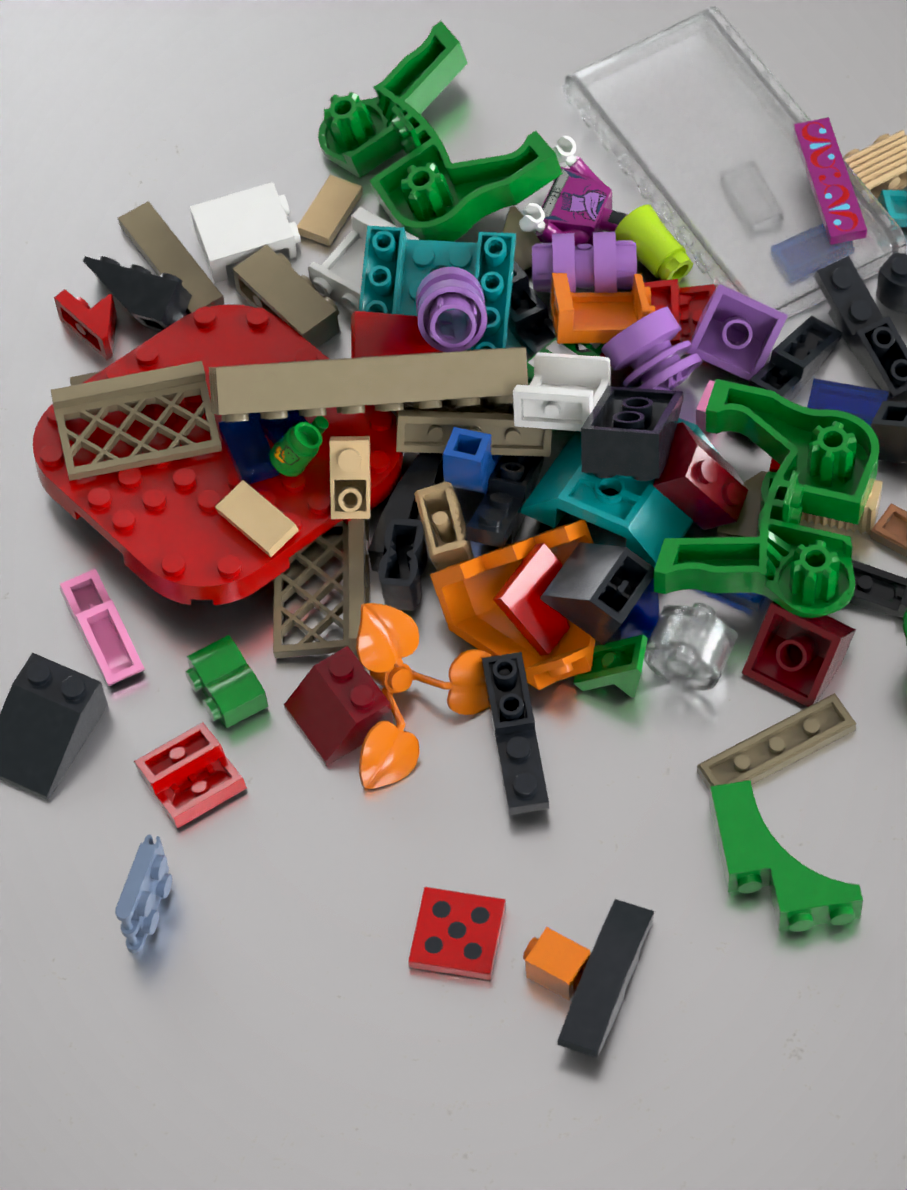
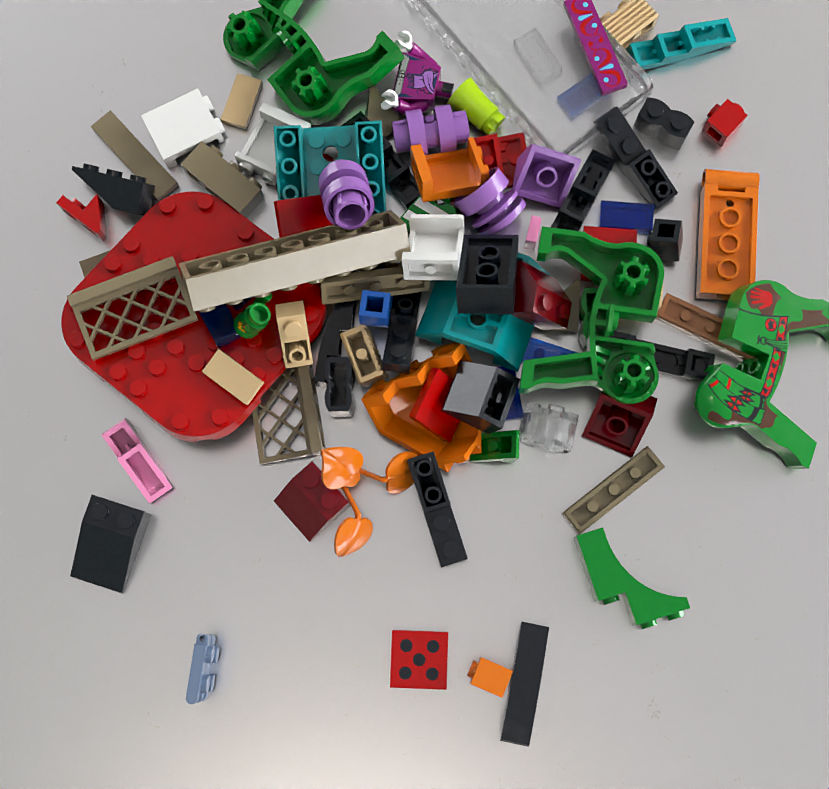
camera: 10 degrees left, 20 degrees up
slope [134,722,247,829] -> none
green brick [185,635,269,728] -> none

